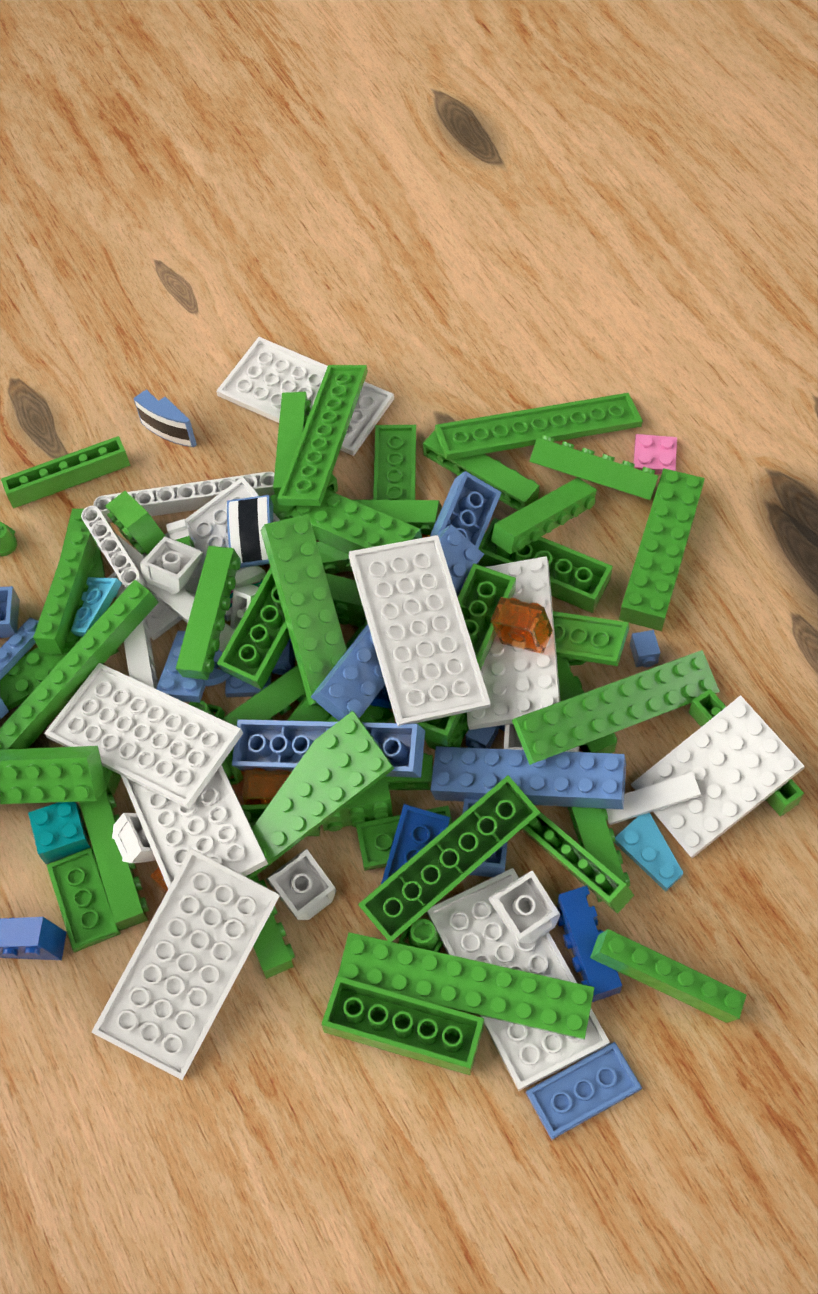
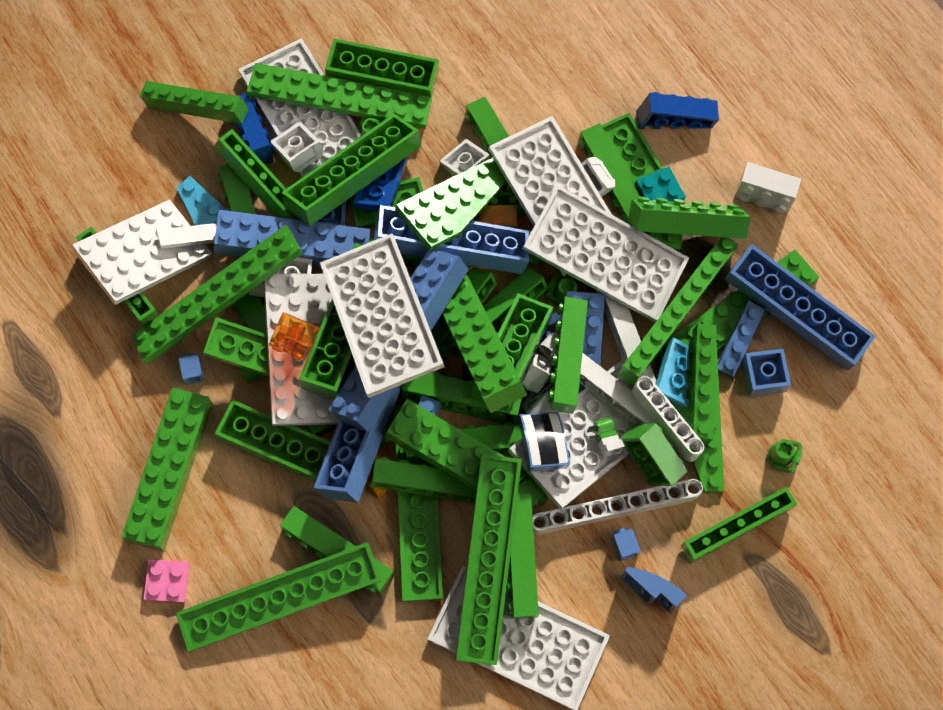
camera: 170 degrees right, 10 degrees up
white plate [92,848,280,1080] -> none
white slope [140,537,203,594] -> none
bright green brick [491,477,597,554] -> none
medium blue tile [525,1042,642,1140] -> none
bright green brick [529,435,658,500] -> none
none -> medium blue brick [612,528,641,561]

